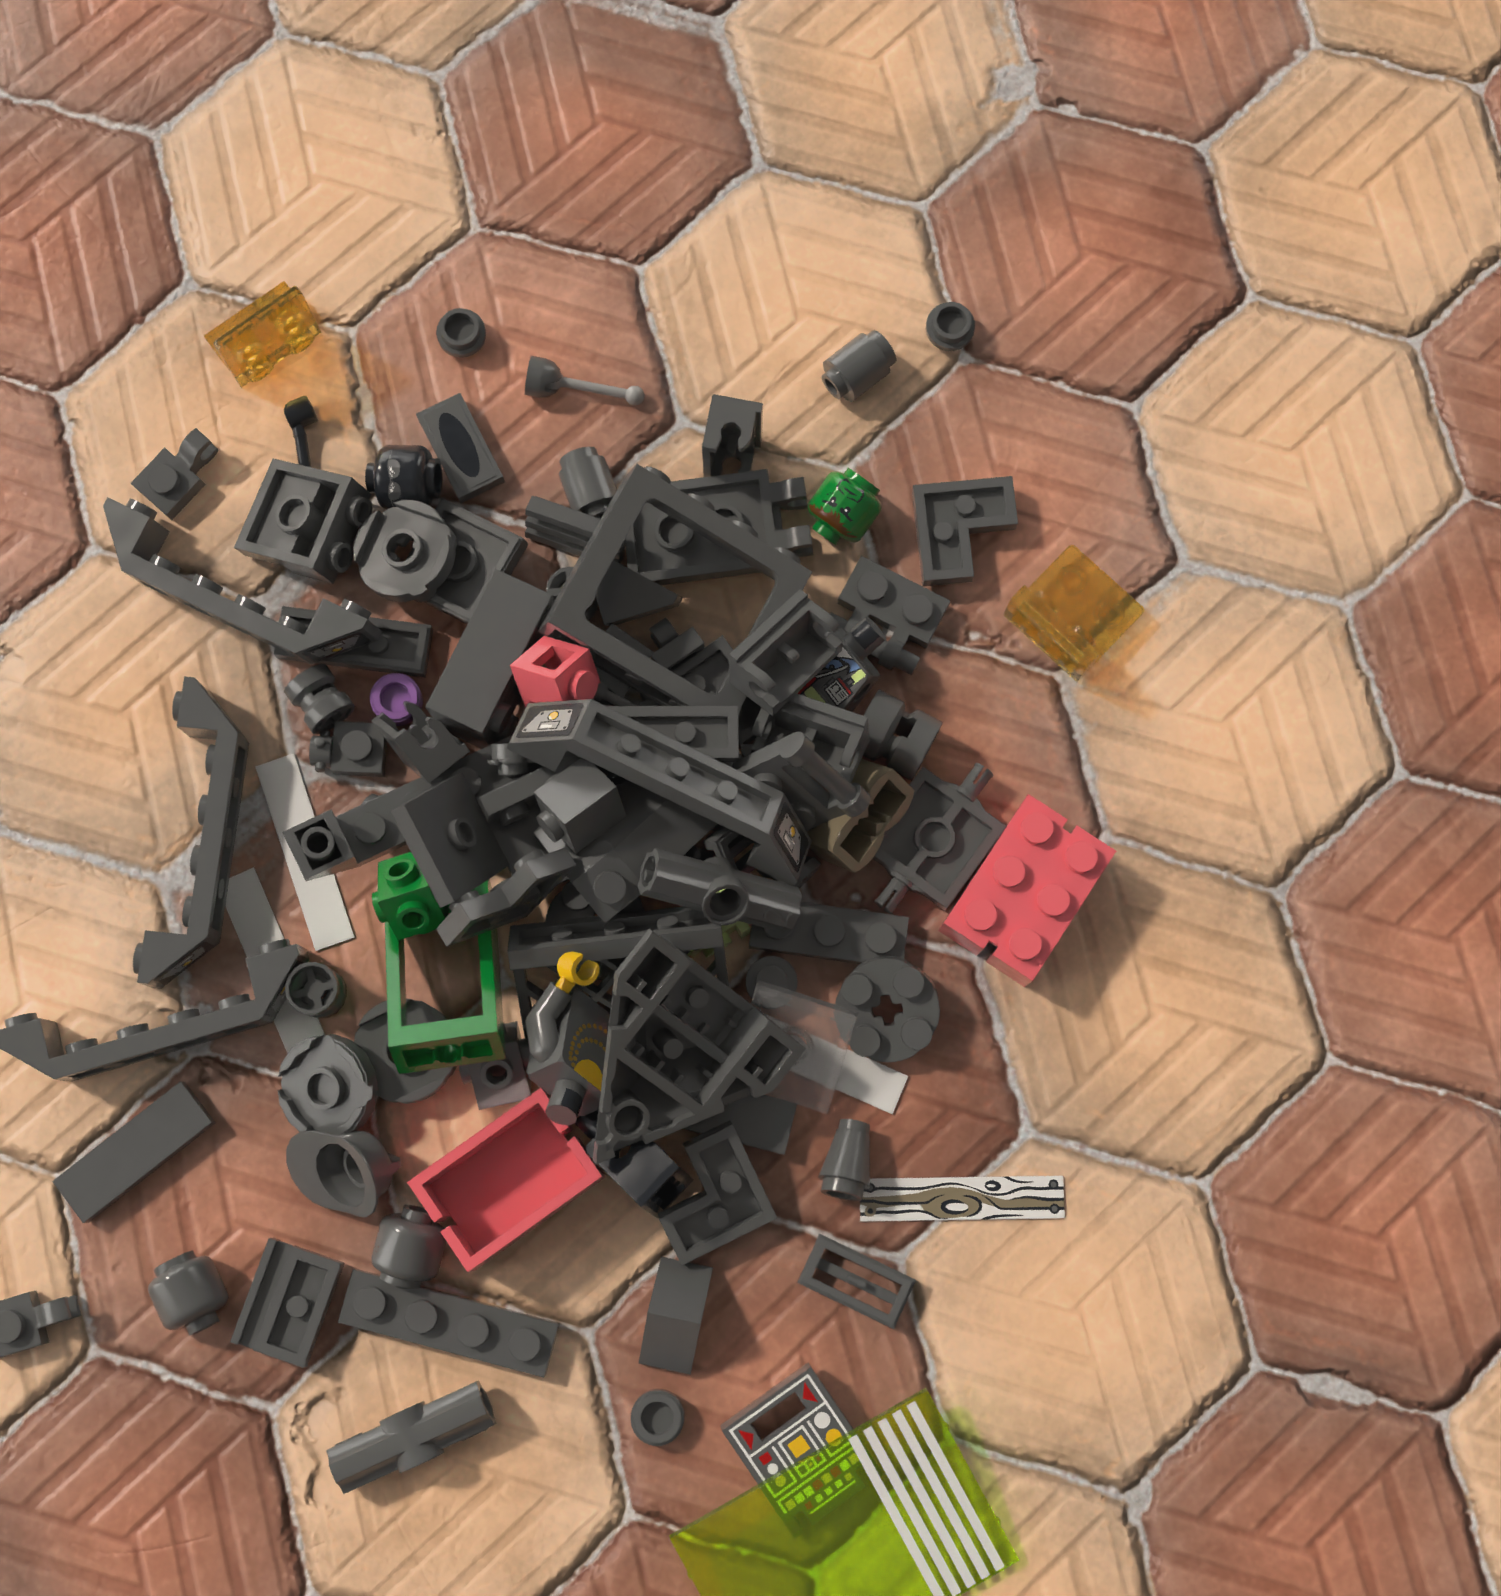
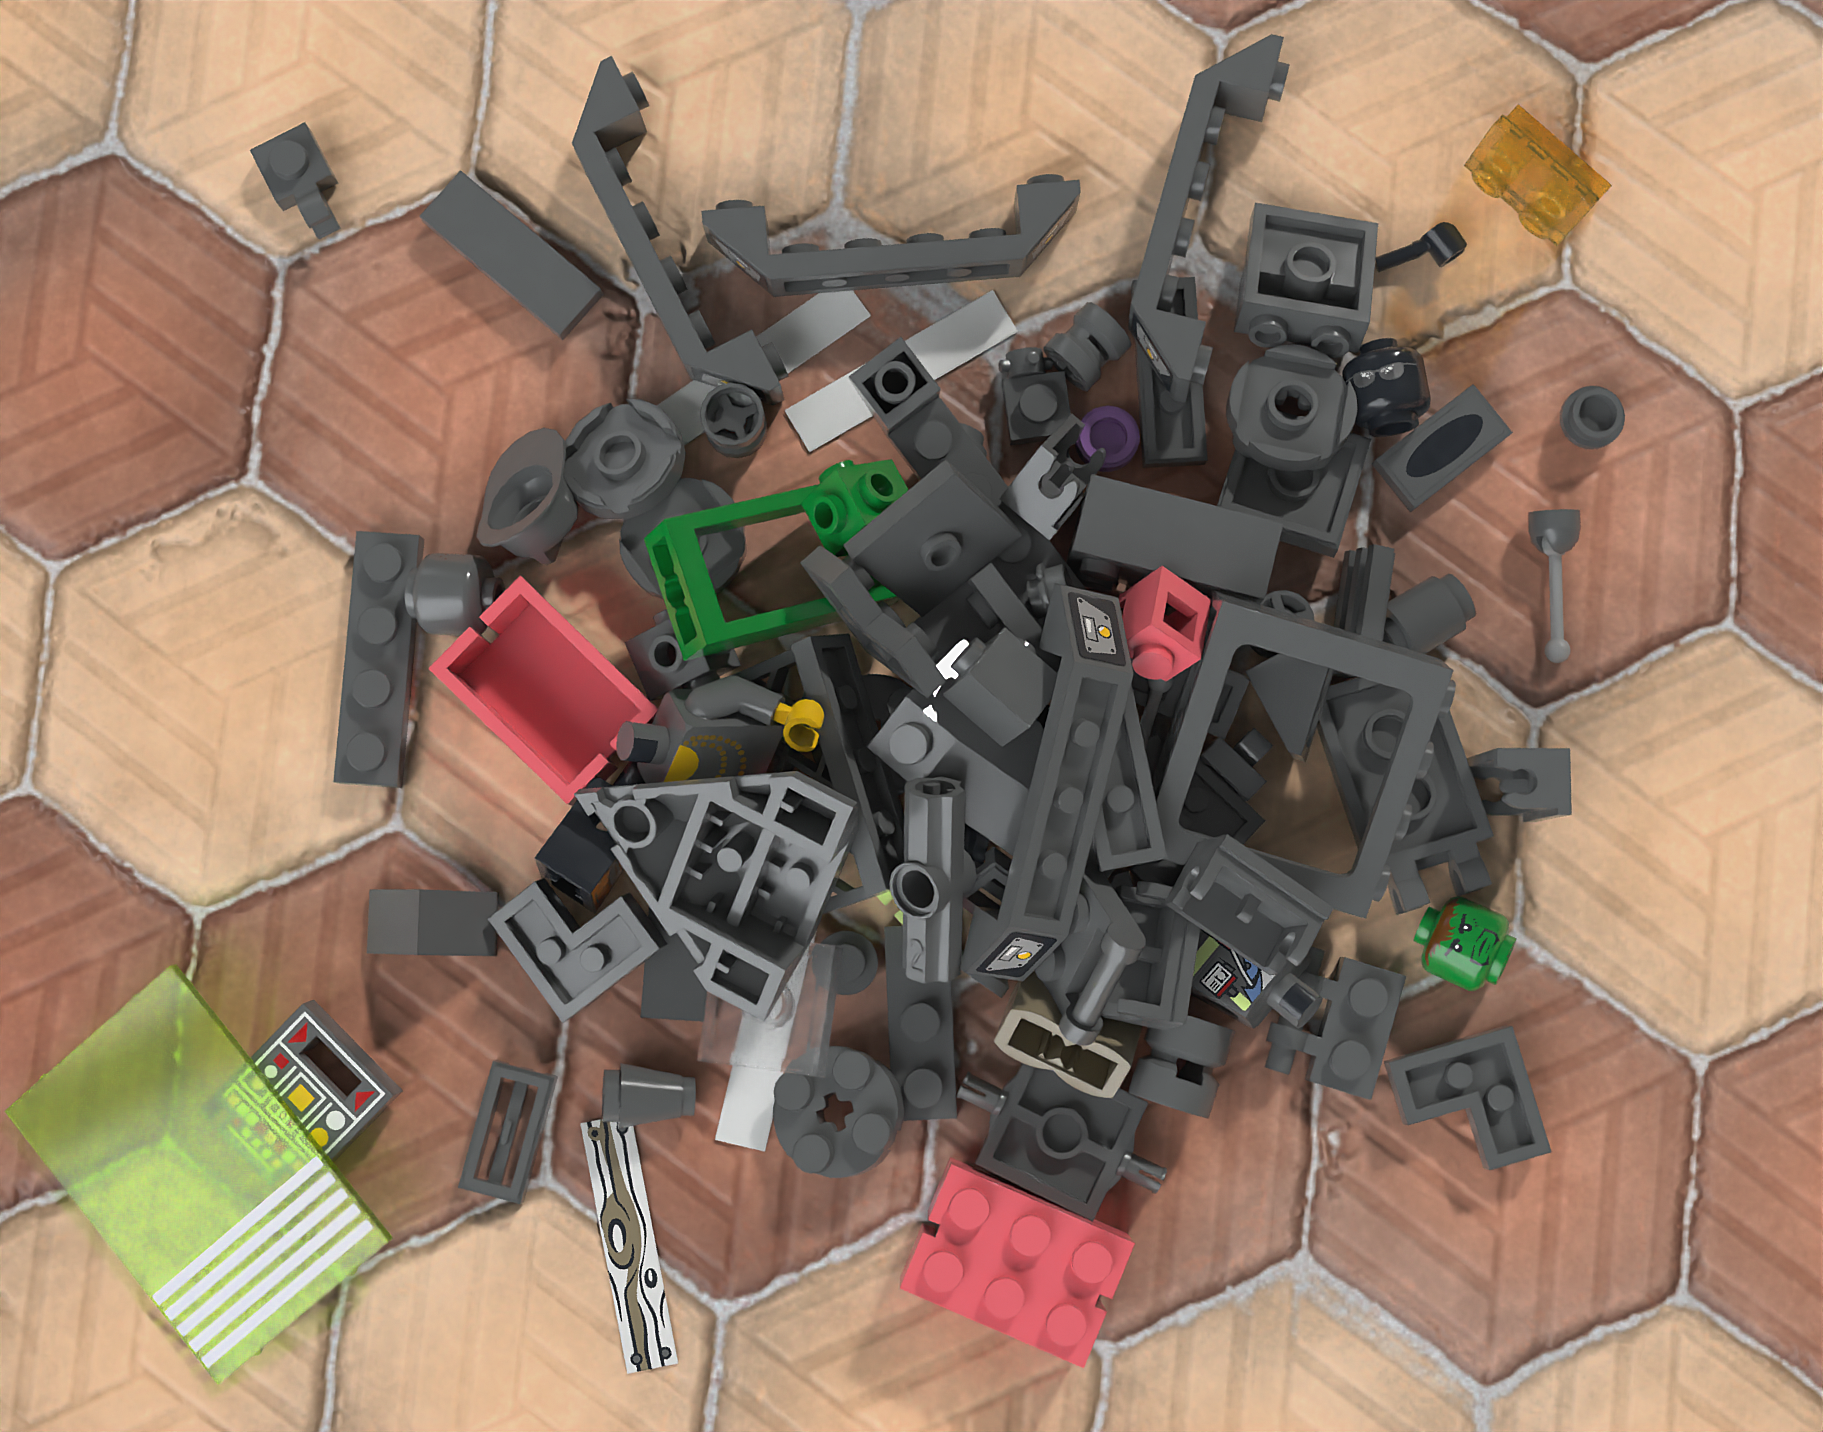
camera: 80 degrees right, 5 degrees up
dark grey plate [130,428,219,520] -> none
dark grey head [148,1250,229,1336] -> none
dark grey plate [230,1238,345,1368] -> none
dark grey piece [326,1380,496,1494] -> none
dark grey tile [631,1389,685,1446] -> none
dark grey brick [822,330,897,402] -> none
dark grey plate [926,302,975,351] -> none
clear yellow bracket [1003,545,1144,682] -> none

